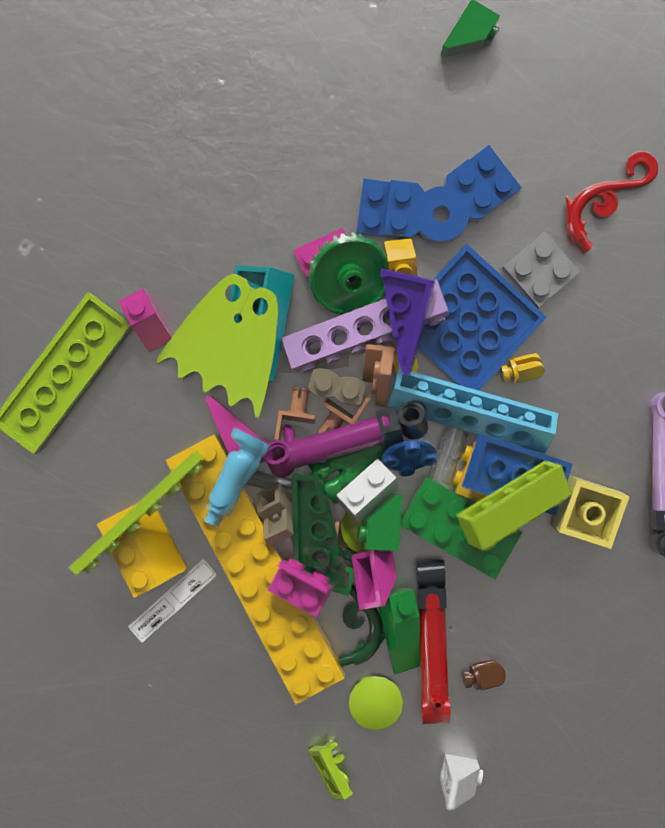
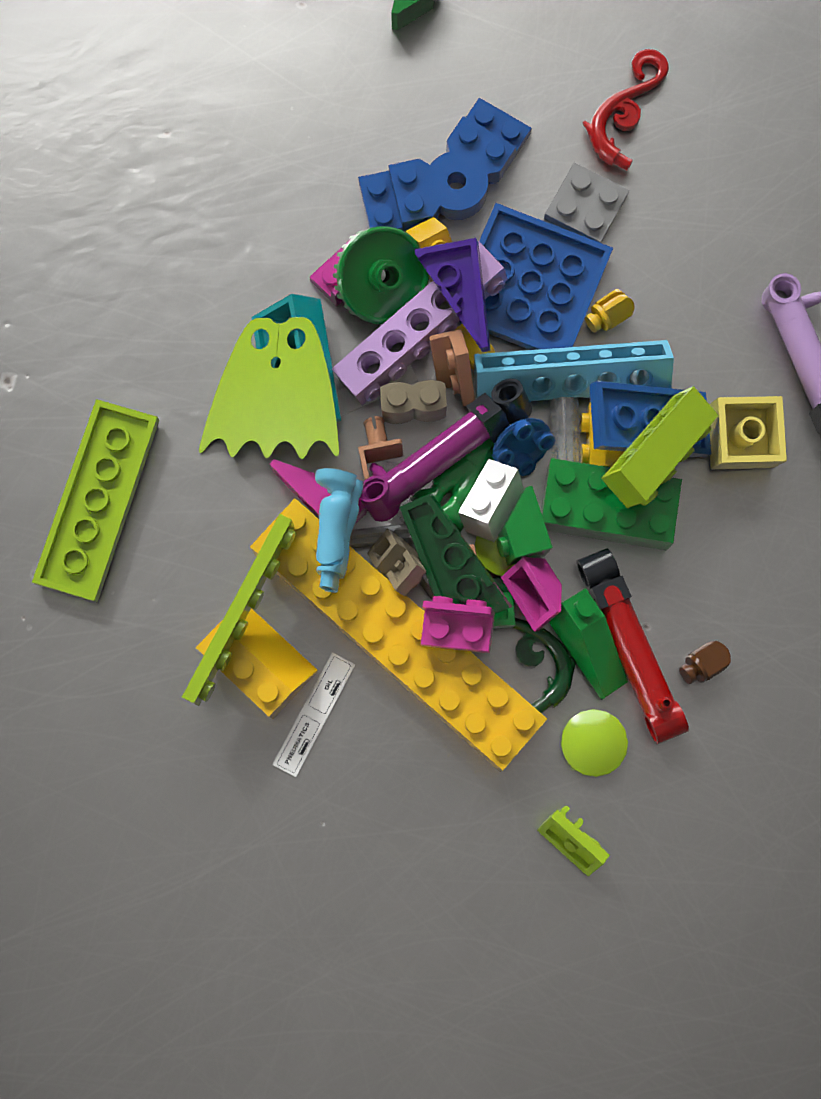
camera: 15 degrees left, 10 degrees down
dark pink slope [118,288,172,352] -> none
nougat bracket [317,394,372,433] -> none
white slope [440,754,483,810] -> none

